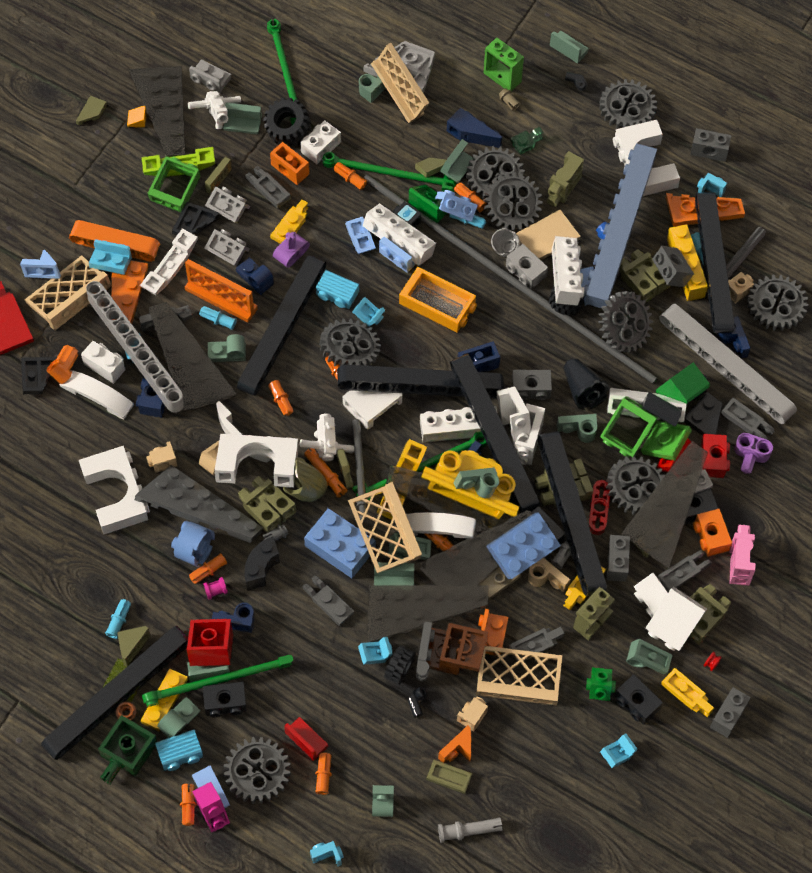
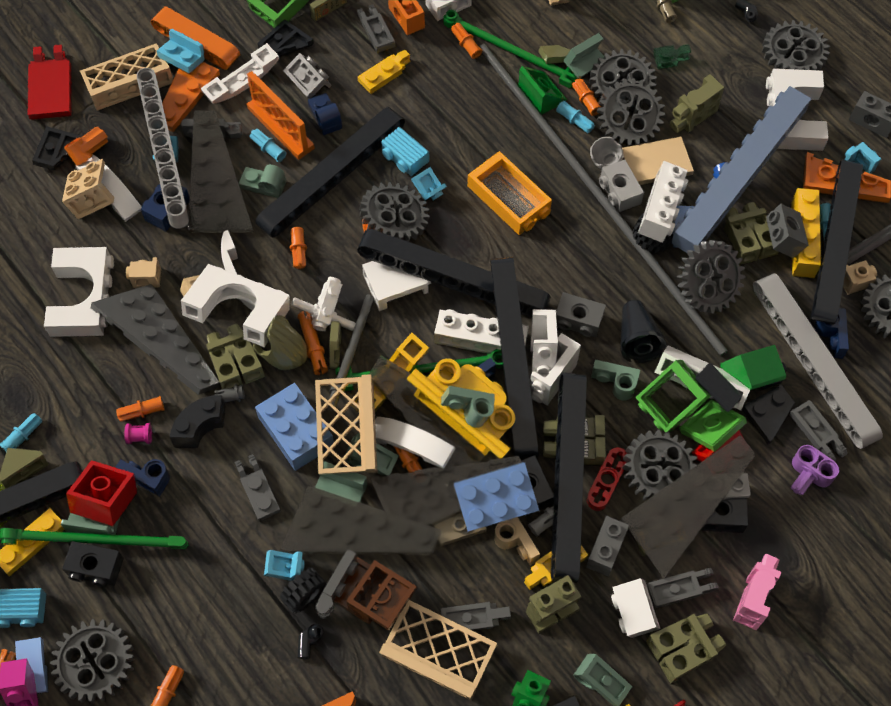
camera: 20 degrees right, 0 degrees up
light blue slope [20,250,61,279] -> none
white brick [81,341,125,384] -> none
sand green plate [157,697,200,738] -> none
medium blue brick [171,521,215,567] -> none
light grey bracket [205,186,250,224] -> none
medium lavender beam [273,232,310,268] -> none
red panel [284,717,328,761] -> none
light blue slope [345,217,376,254] -> none
white brick [363,203,436,266] -> none
light blue bracket [379,236,416,273] -> none
brick [393,201,421,228] -> none
light blue bracket [435,190,477,222] -> none
dark blue slope [447,108,502,148] -> none
tan brick [457,697,488,732] -> none
dark blue brick [458,341,500,372] -> none
orange bracket [478,609,508,656] -> none
white panel [645,587,707,651] -> none
orange brick [693,509,732,557] -> none
red brick [701,434,730,478] -> none
none -> tan bracket [62,159,115,219]

